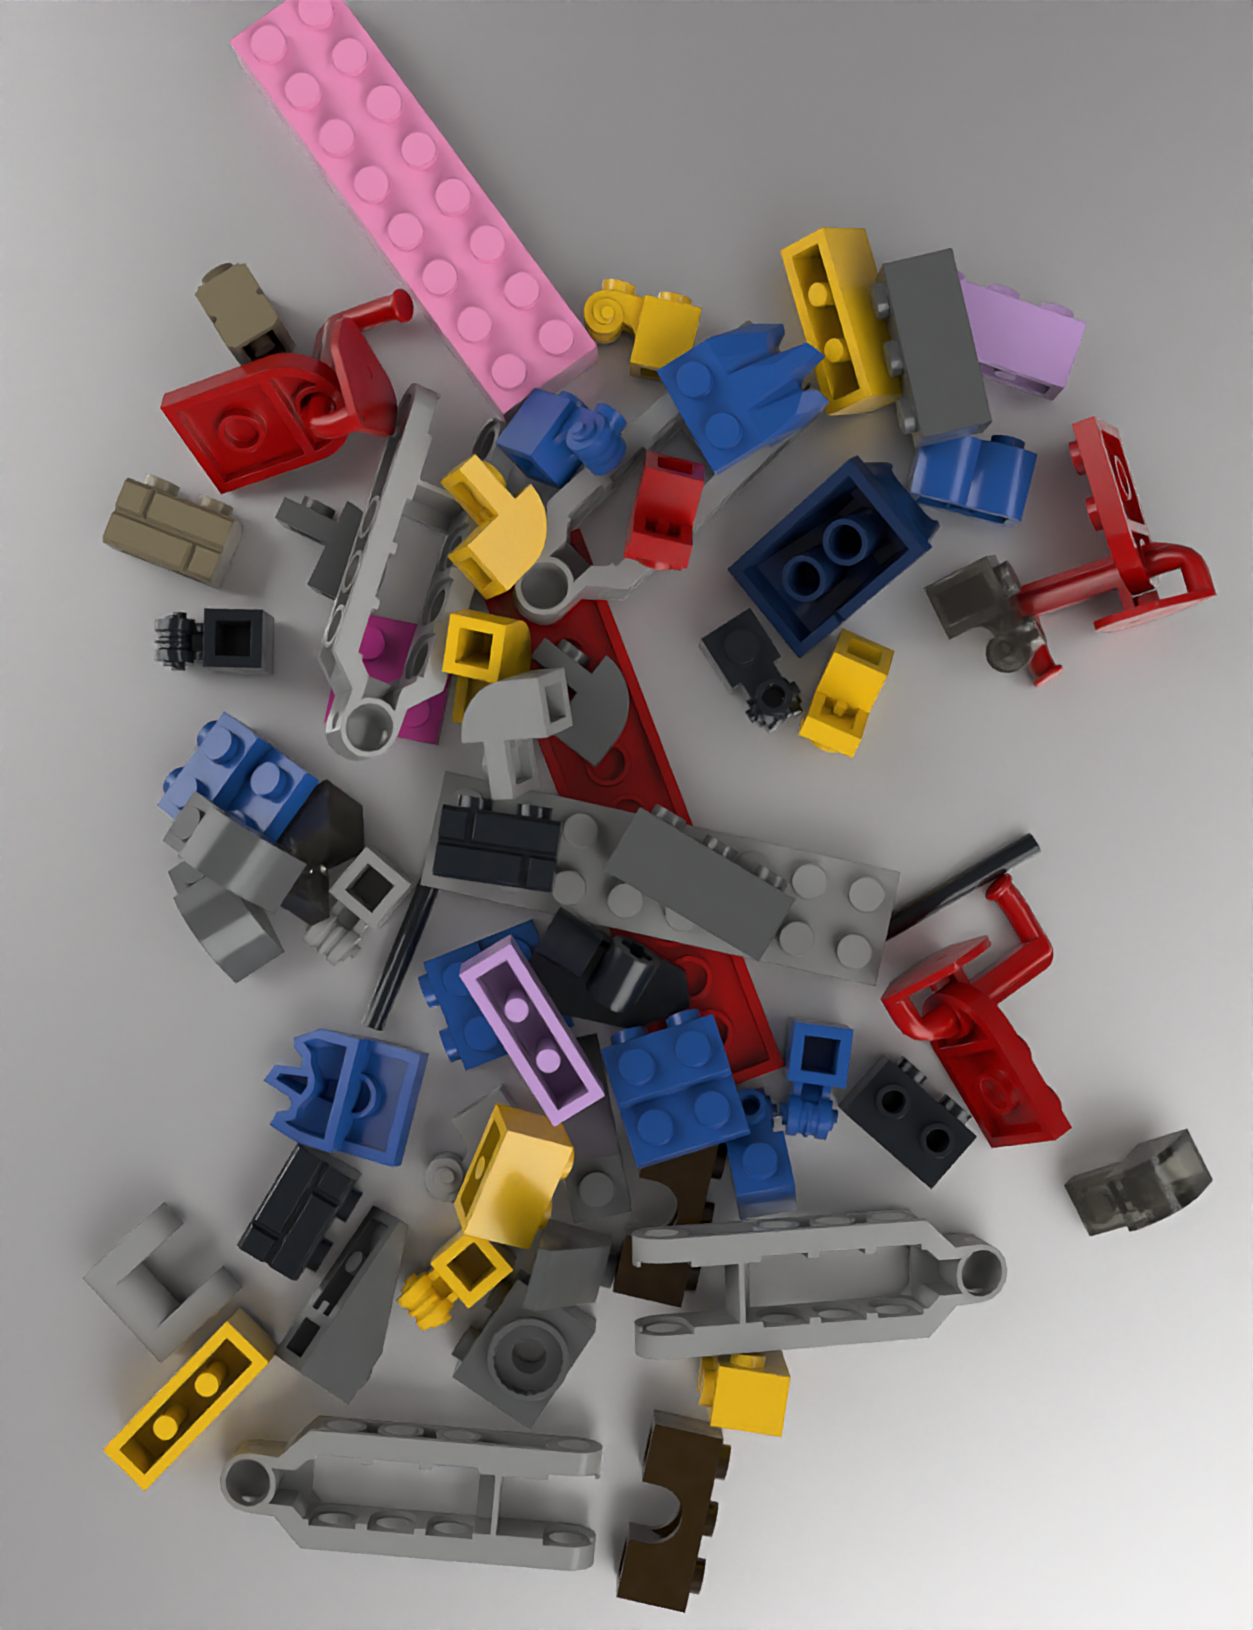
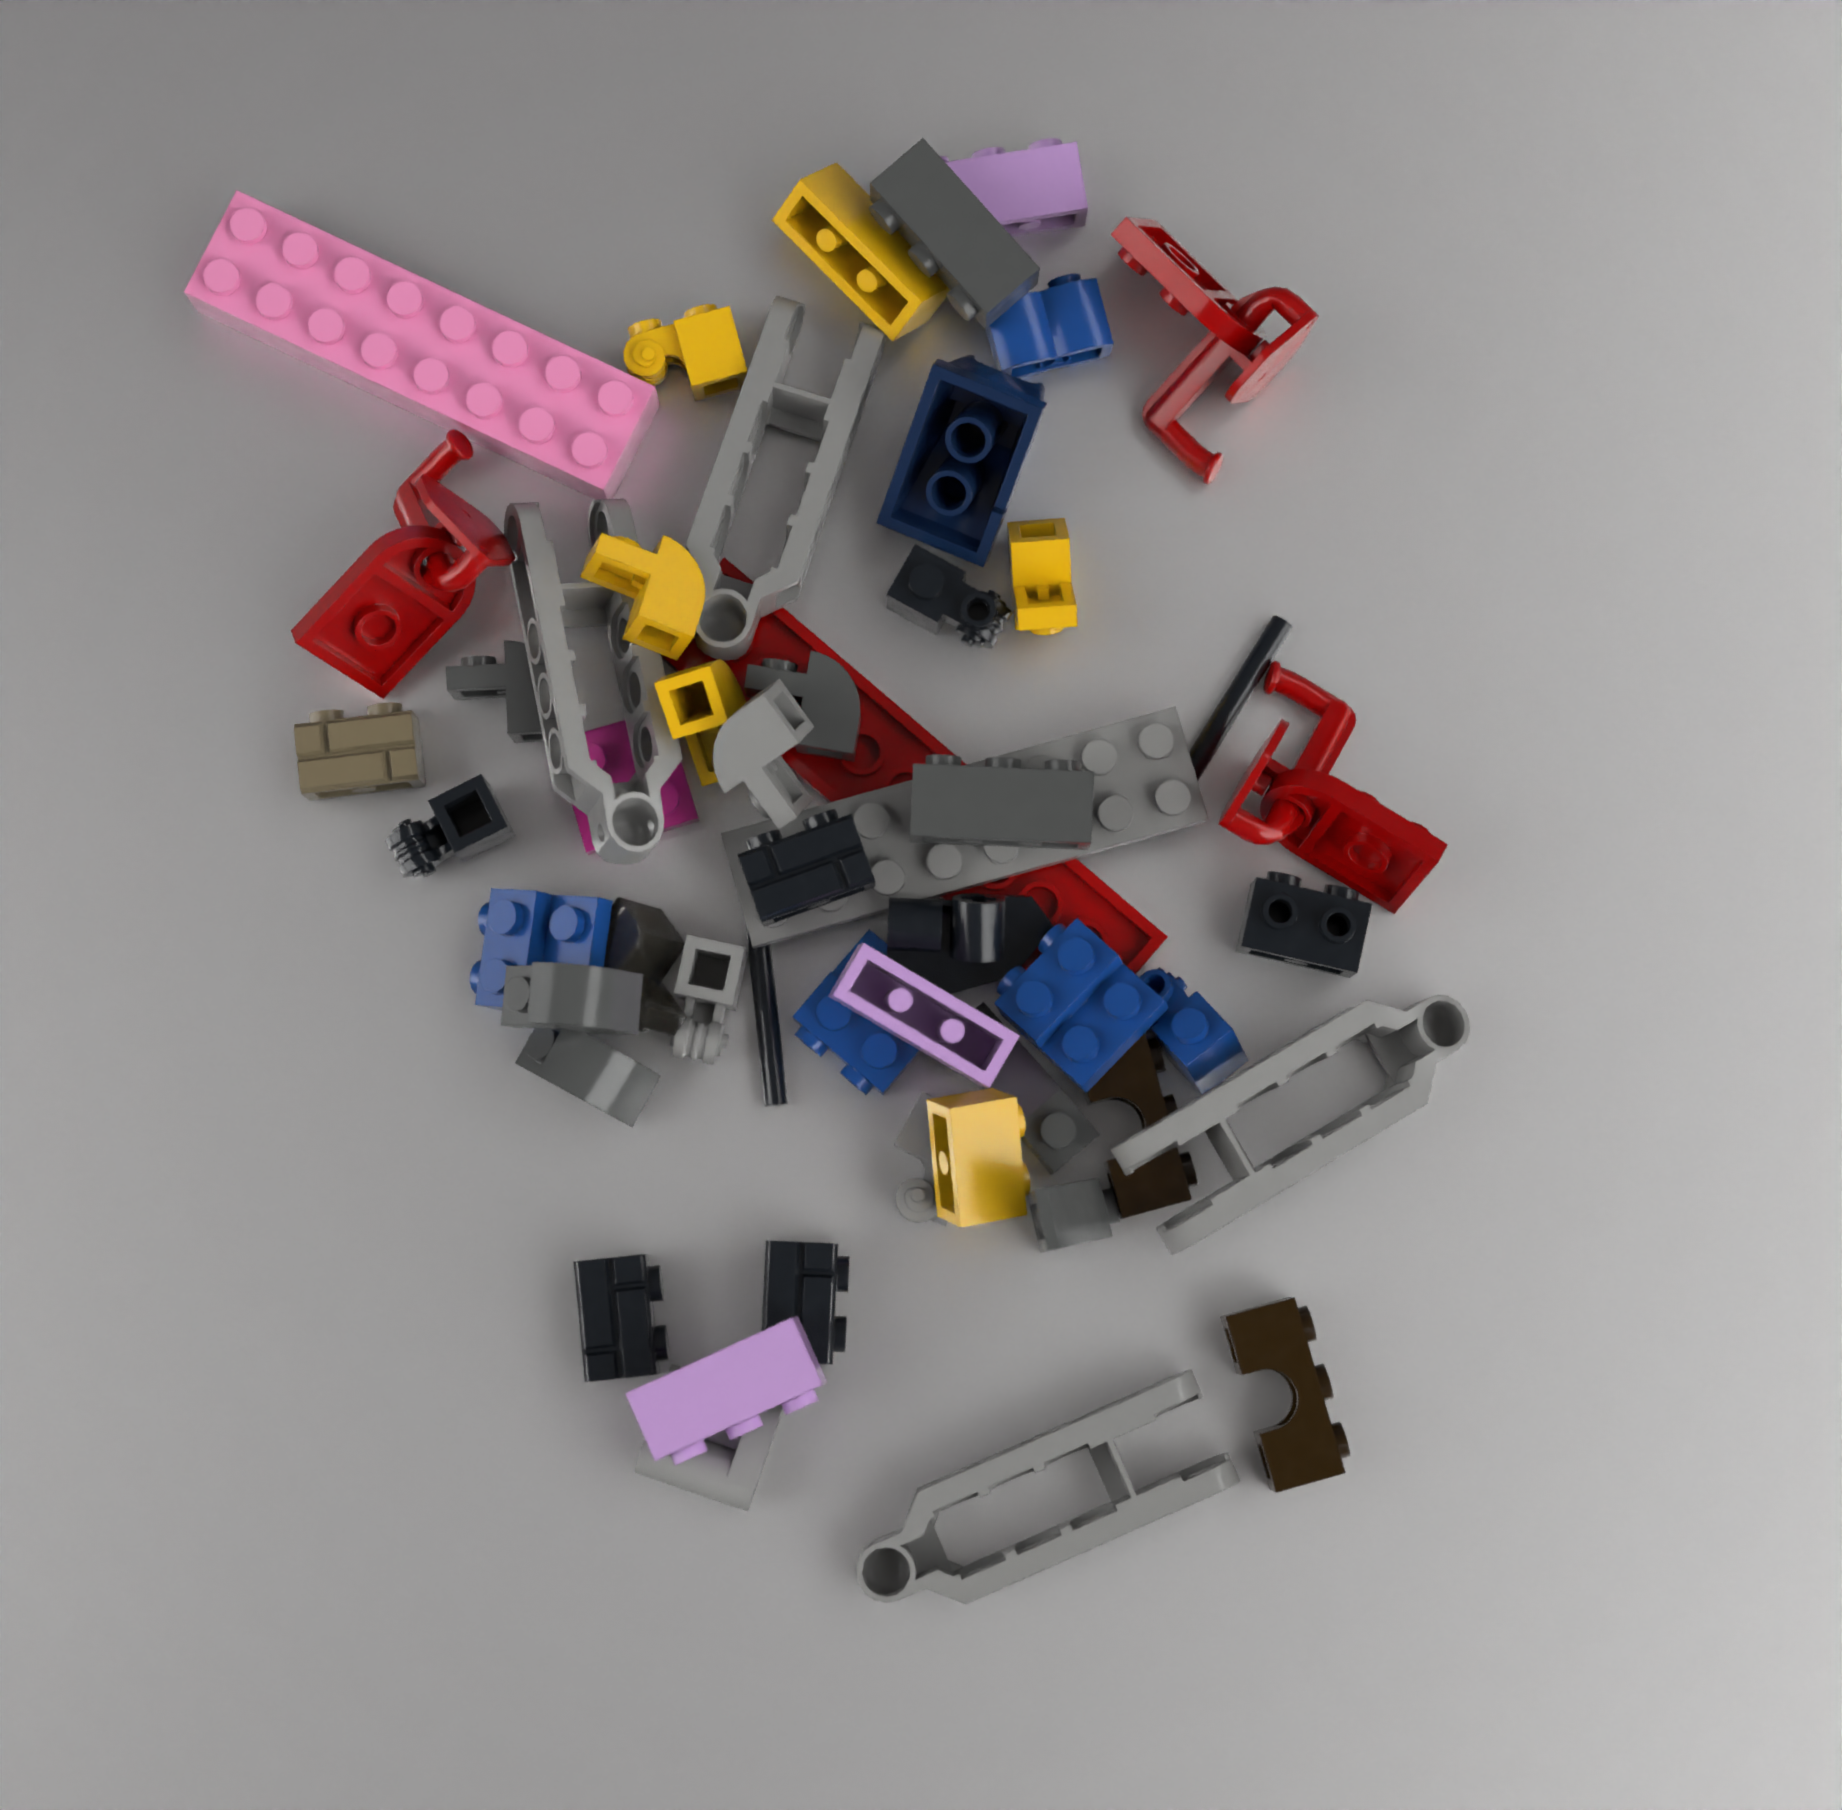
camera: 25 degrees left, 5 degrees down
yellow brick [103,1307,279,1491] -> none
dark tan brick [195,263,296,366] -> none
blue plate [263,1029,429,1167] -> none
dark grey slope [273,1205,409,1405] -> none
yellow brick [396,1229,517,1332] -> none
dark grey brick [451,1268,596,1429] -> none
blue brick [495,388,627,490] -> none
red brick [623,450,705,571] -> none
blue plate [657,324,830,475] -> none
yellow brick [697,1350,791,1437] -> none
blue brick [779,1017,854,1140] -> none
clear smoke brick [924,555,1048,673] -> none
clear smoke brick [1064,1128,1213,1236] -> none
none -> black brick [573,1254,670,1382]
none -> lavender brick [625,1316,827,1465]

